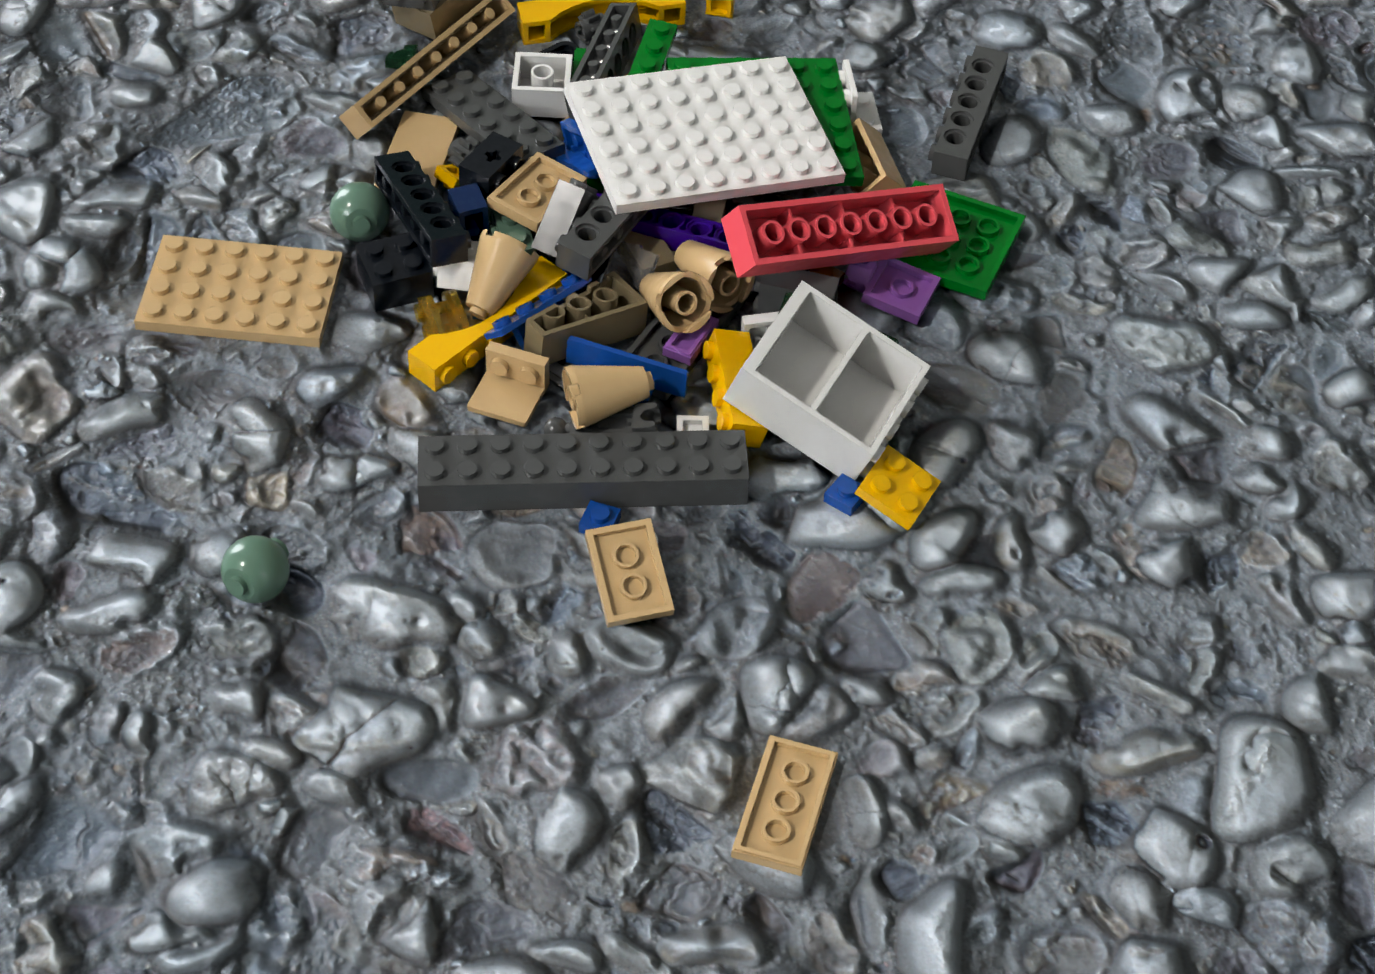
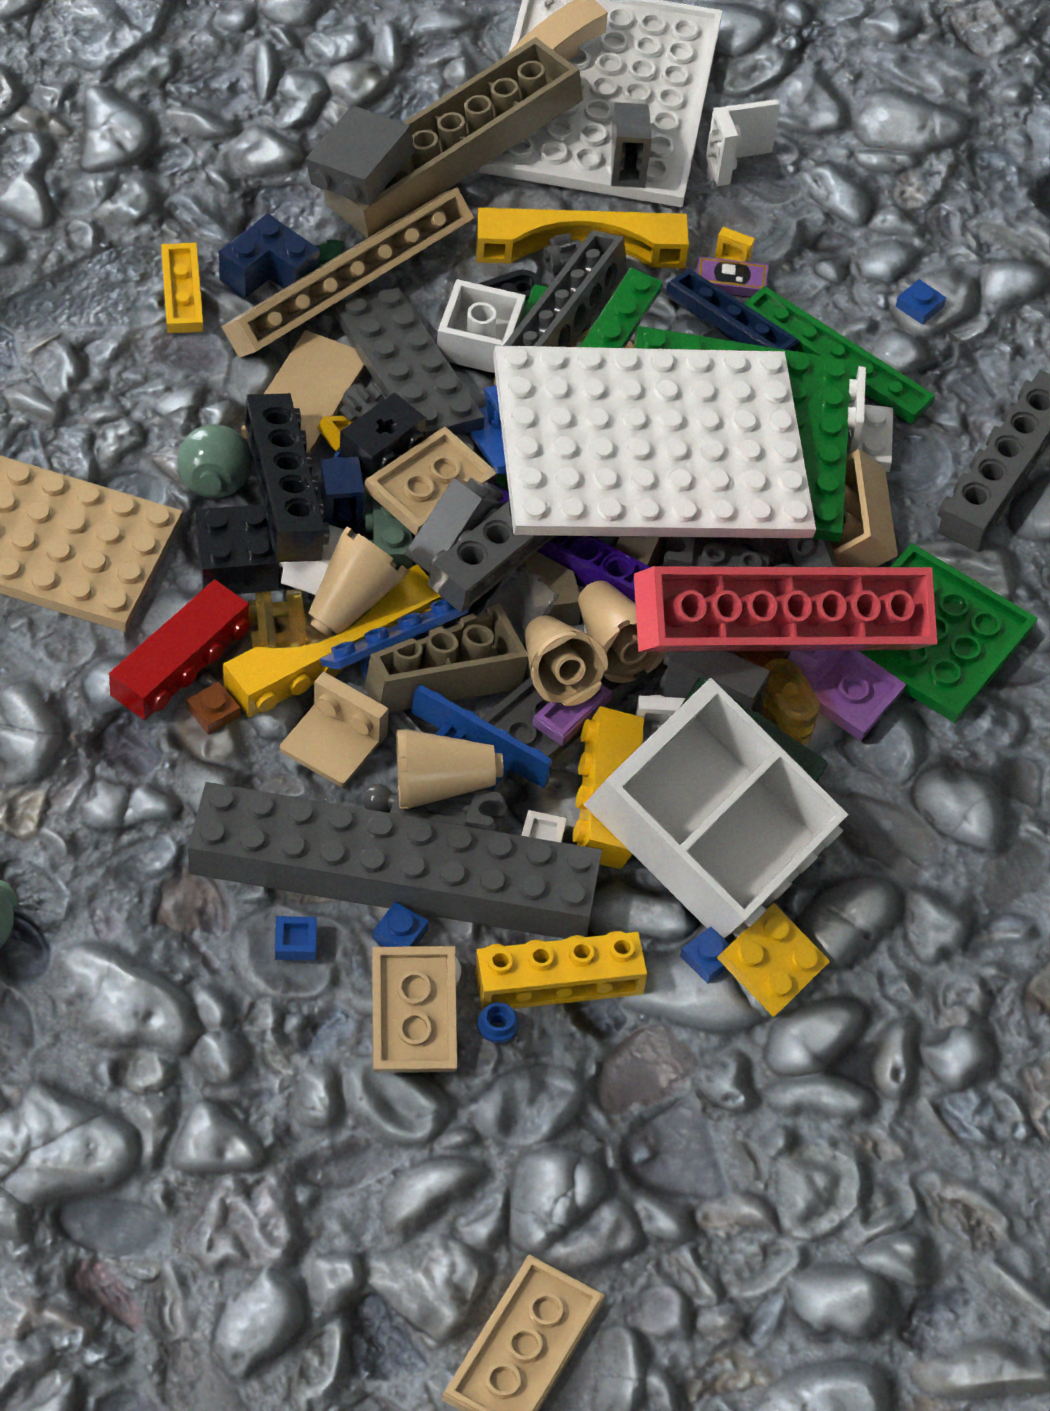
camera: 10 degrees right, 5 degrees up
none -> red brick [109,579,250,721]
none -> yellow plate [161,243,203,333]
none -> dark orange plate [186,681,241,735]
none -> dark blue brick [219,213,320,298]
none -> blue plate [275,916,317,960]
none -> yellow brick [475,931,647,1010]
none -> blue plate [477,1002,519,1043]
none -> dark blue brick [665,268,800,351]
none -> tile [697,256,768,297]
none -> green plate [744,286,935,424]
none -> clear yellow brick [762,658,820,746]
none -> blue plate [895,279,946,325]

